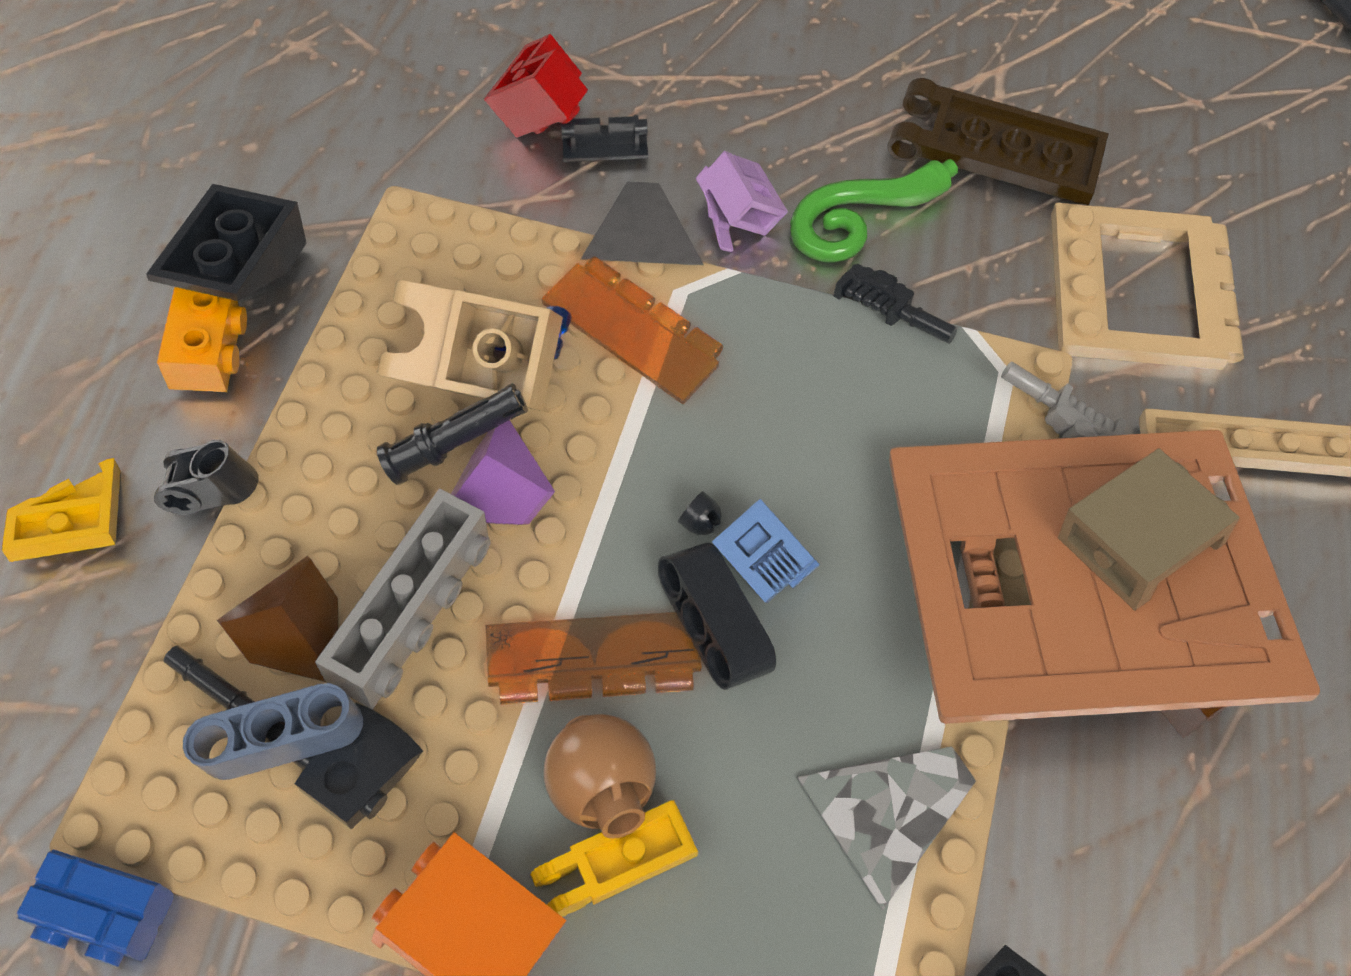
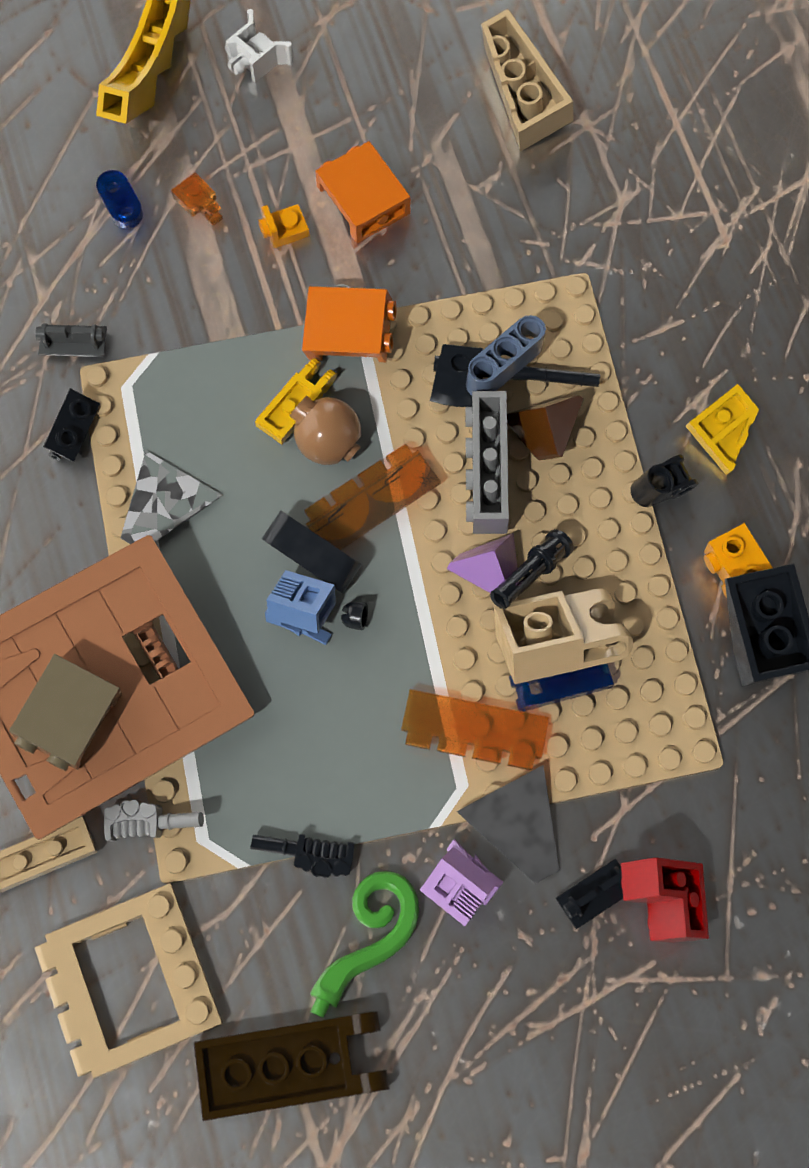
camera: 155 degrees right, 10 degrees up
blue brick [17,849,174,967] -> none

